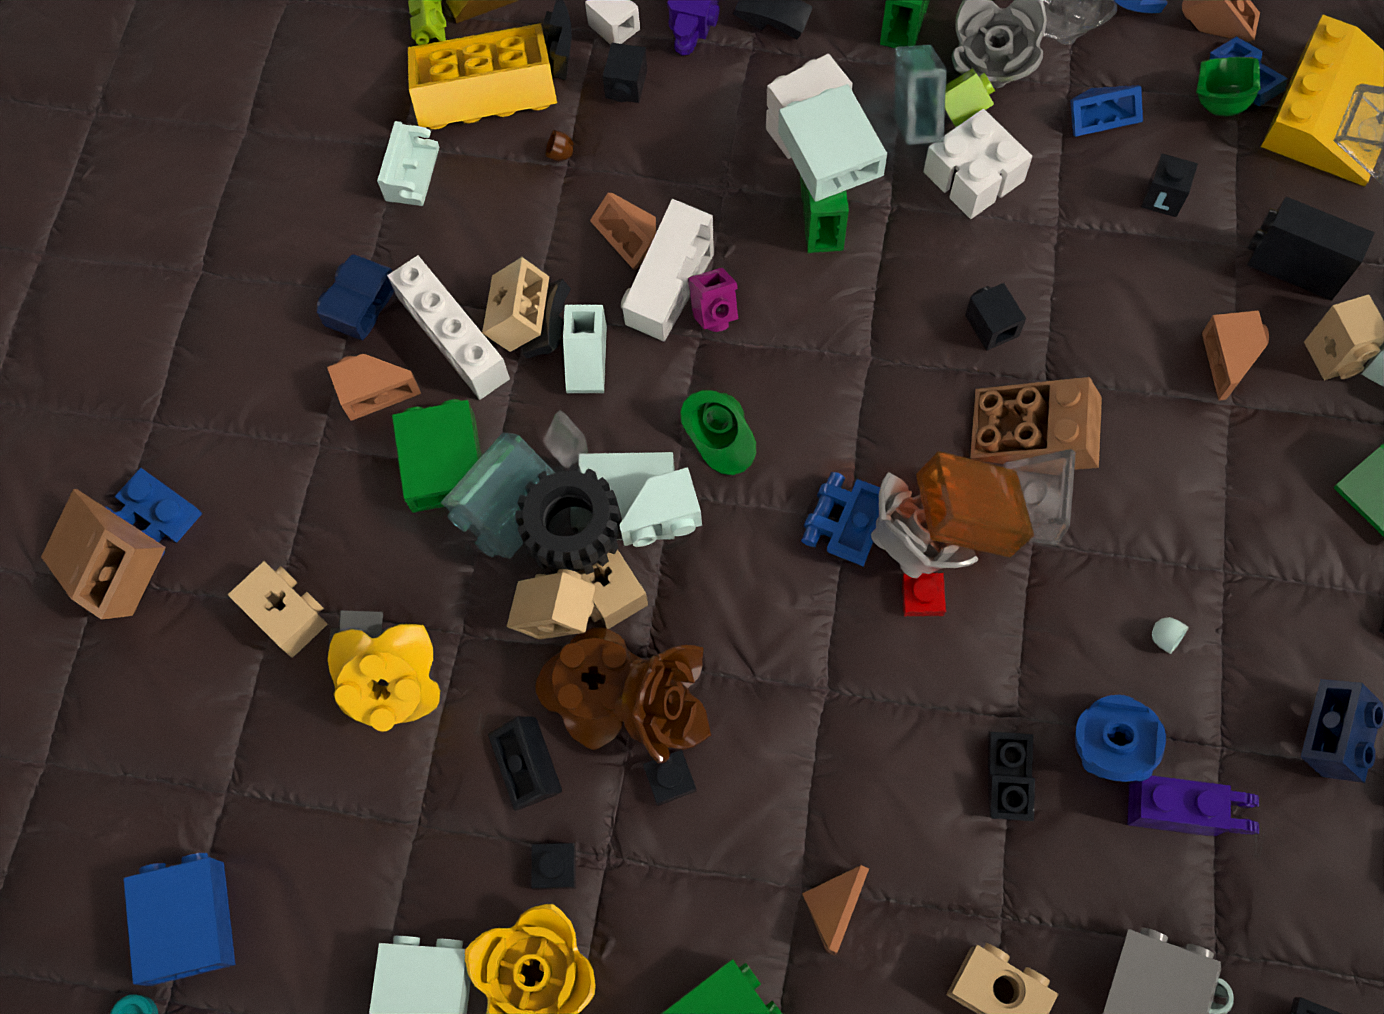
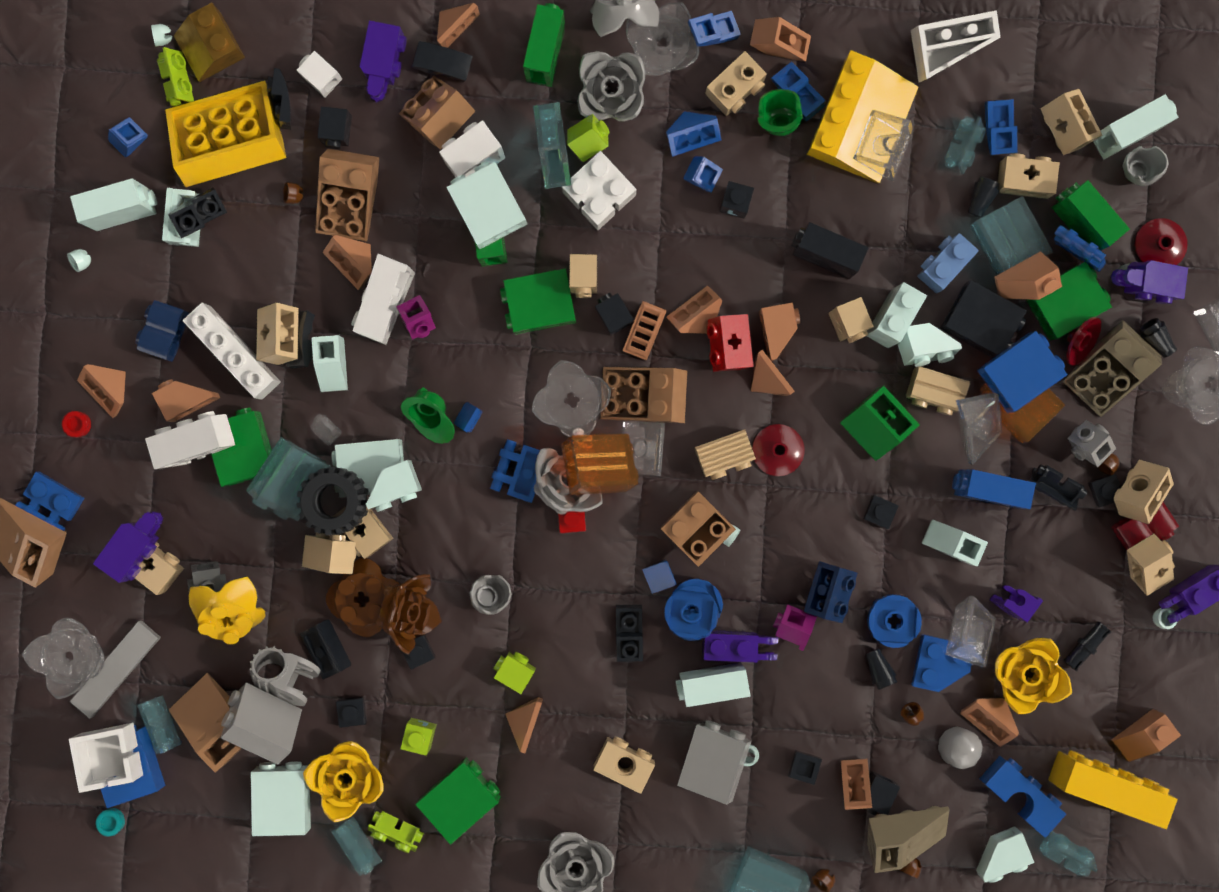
camera: 10 degrees left, 20 degrees up
none -> clear brick [22,617,104,699]
none -> red tile [62,411,91,437]
none -> light aqua hinge [67,249,91,272]
none -> white piece [69,723,143,793]
none -> light aqua brick [70,179,157,231]
none -> light grey tile [70,621,161,719]
none -> nougat slope [77,364,126,418]
none -> dark purple hinge [93,511,163,583]
none -> blue slope [108,117,148,157]
none -> clear light blue hinge [137,695,181,754]
none -> white wedge [145,411,235,469]
none -> black slope [168,187,227,239]
none -> medium nougat slope [169,673,242,772]
none -> light grey brick [221,683,302,765]
none -> light grey piece [250,646,321,706]
none -> medium nougat slope [315,149,379,241]
none -> medium nougat slope [399,76,475,149]
none -> lime brick [401,718,437,756]
none -> blue slope [454,402,483,433]
none -> light grey hair [469,575,512,615]
none -> lime brick [493,652,536,694]
none -> green brick [500,268,576,335]
none -> clear brick [532,360,611,439]
none -> tan brick [569,254,597,298]
none -> nougat slope [623,301,666,361]
none -> blue slope [642,560,677,594]
none -> medium nougat slope [660,491,736,567]
none -> nougat slope [667,286,722,334]
none -> light aqua brick [676,662,750,707]
none -> blue slope [683,156,723,193]
none -> tan brick [694,429,756,480]
none -> tan brick [705,51,767,116]
none -> brick [707,314,754,372]
none -> nougat slope [751,350,795,396]
none -> dark red dish [752,424,805,476]
none -> magenta brick [773,604,817,651]

